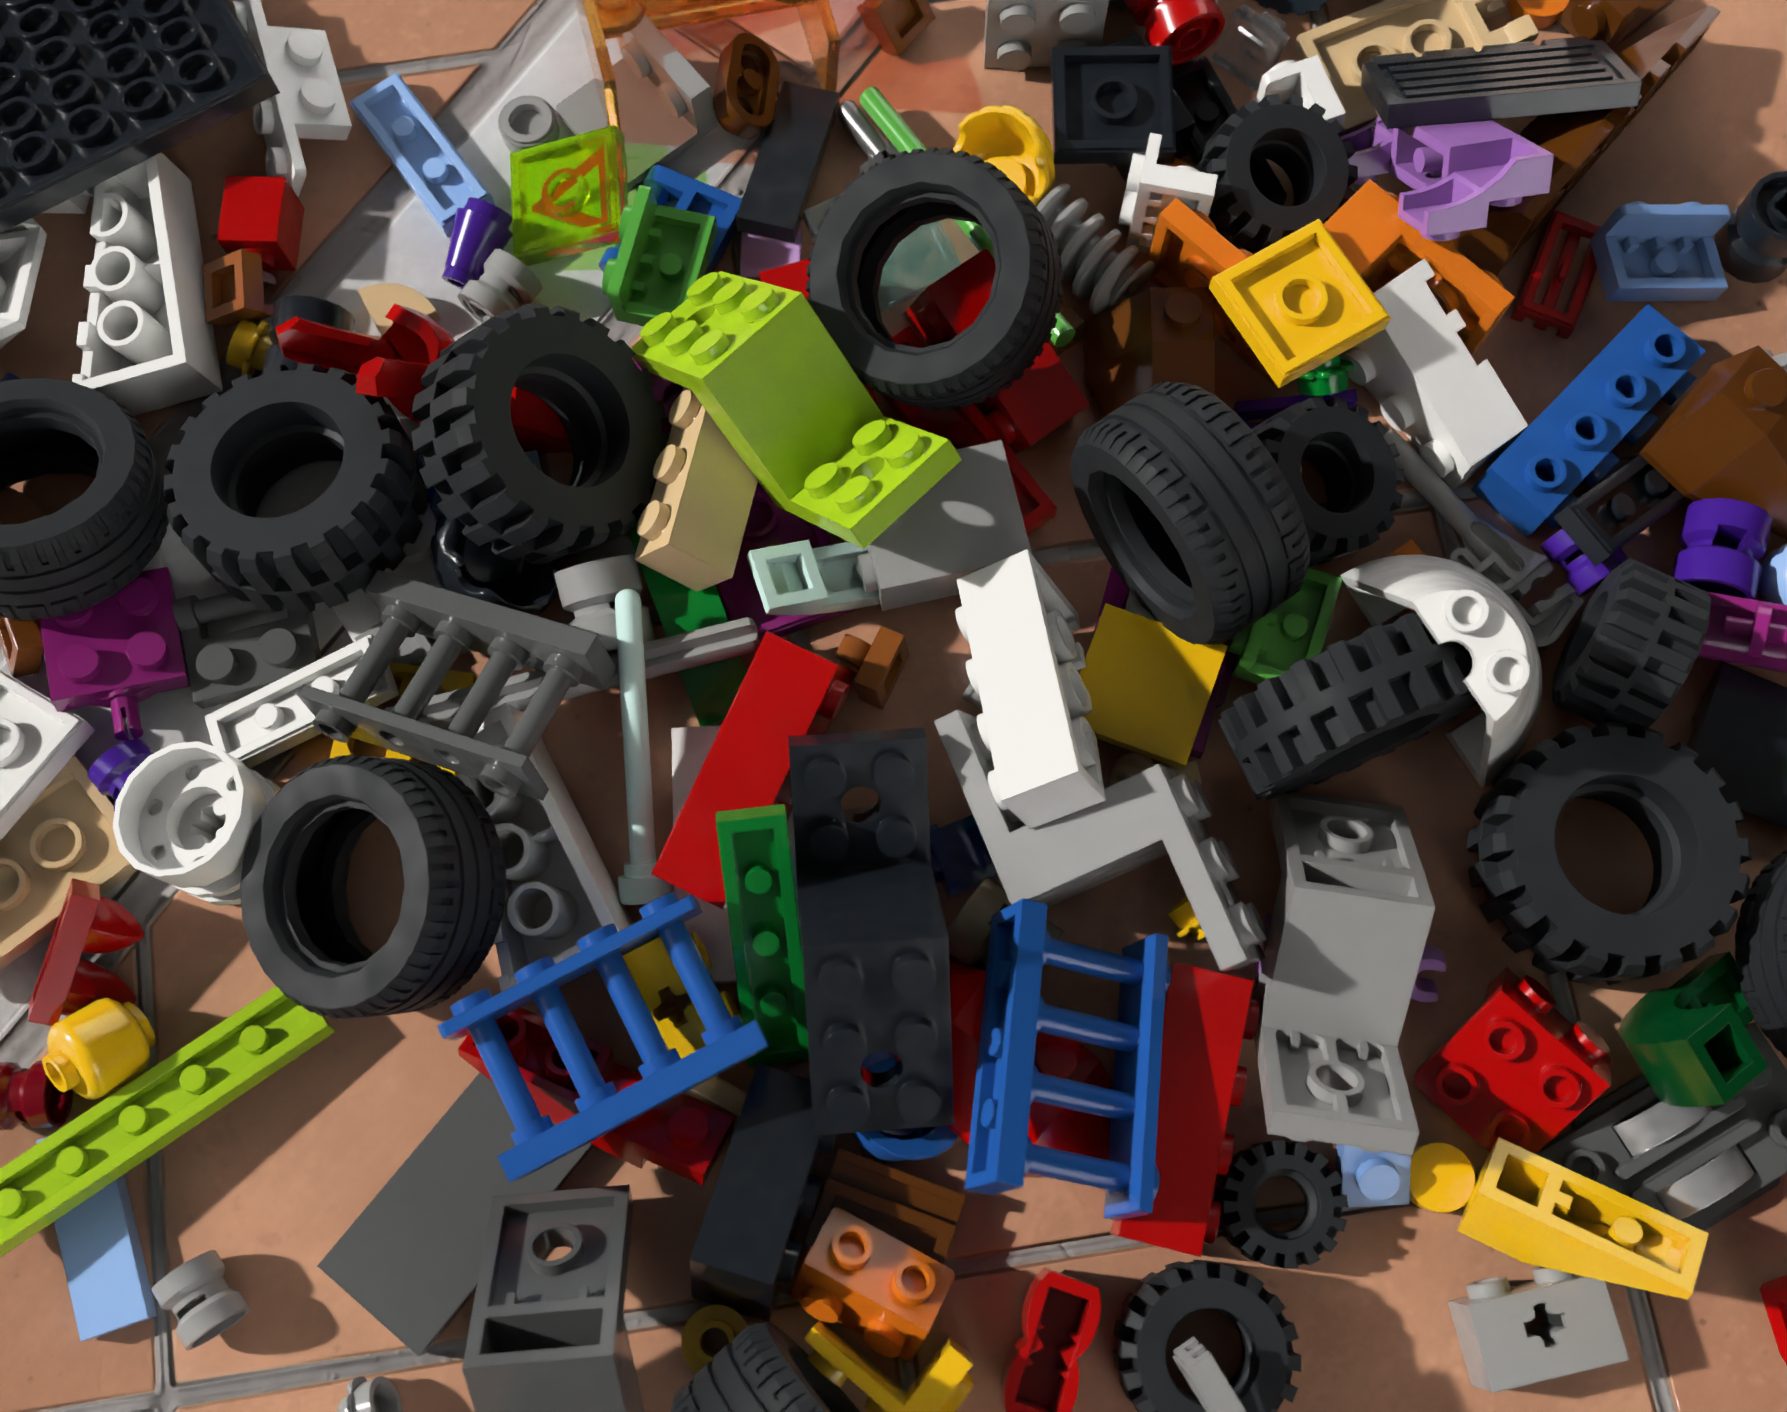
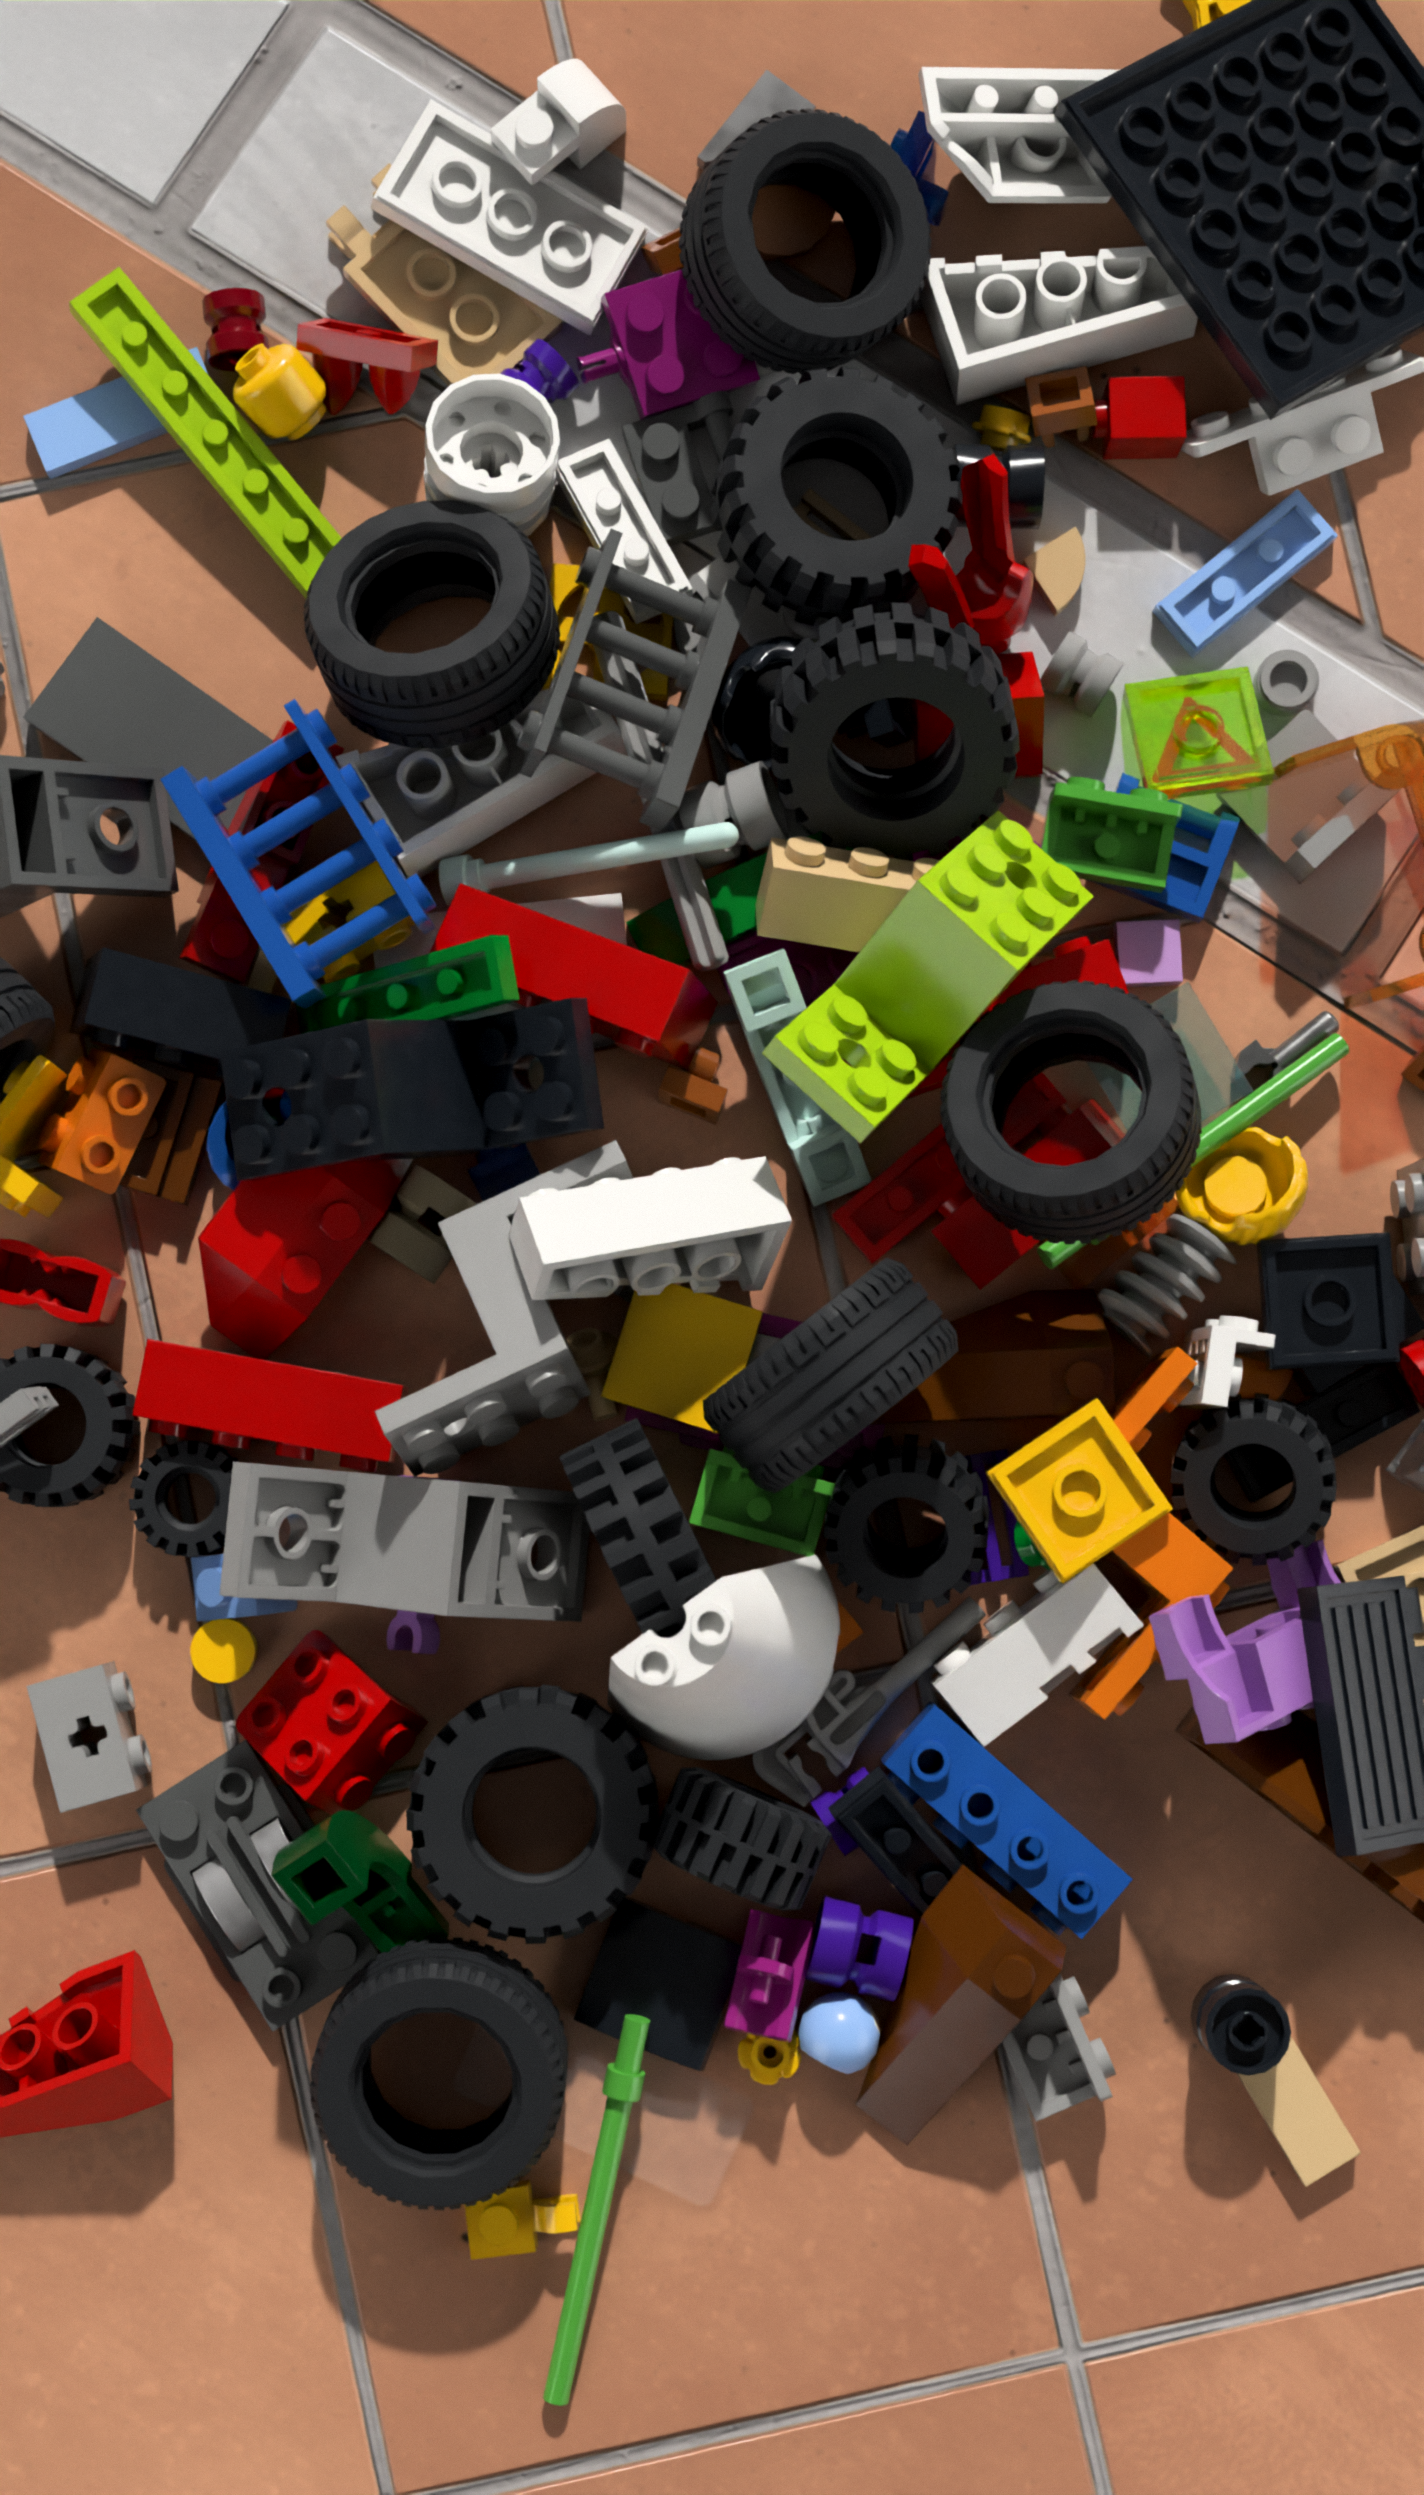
camera: 80 degrees right, 10 degrees up
light grey wheel [151,1250,250,1351] -> none
dark purple cone [442,197,513,289] -> none
yellow plate [681,1304,748,1373] -> none
reddish brown plate [713,33,780,139] -> none
black tile [736,81,840,243] -> none
light grey brick [858,440,1033,611] -> none
blue fence [965,898,1171,1221] -> none
white bracket [1255,55,1346,126] -> none
yellow slope [1457,1137,1709,1300] -> none
red tile [1510,210,1600,339] -> none
medium blue bracket [1590,201,1732,302] -> none

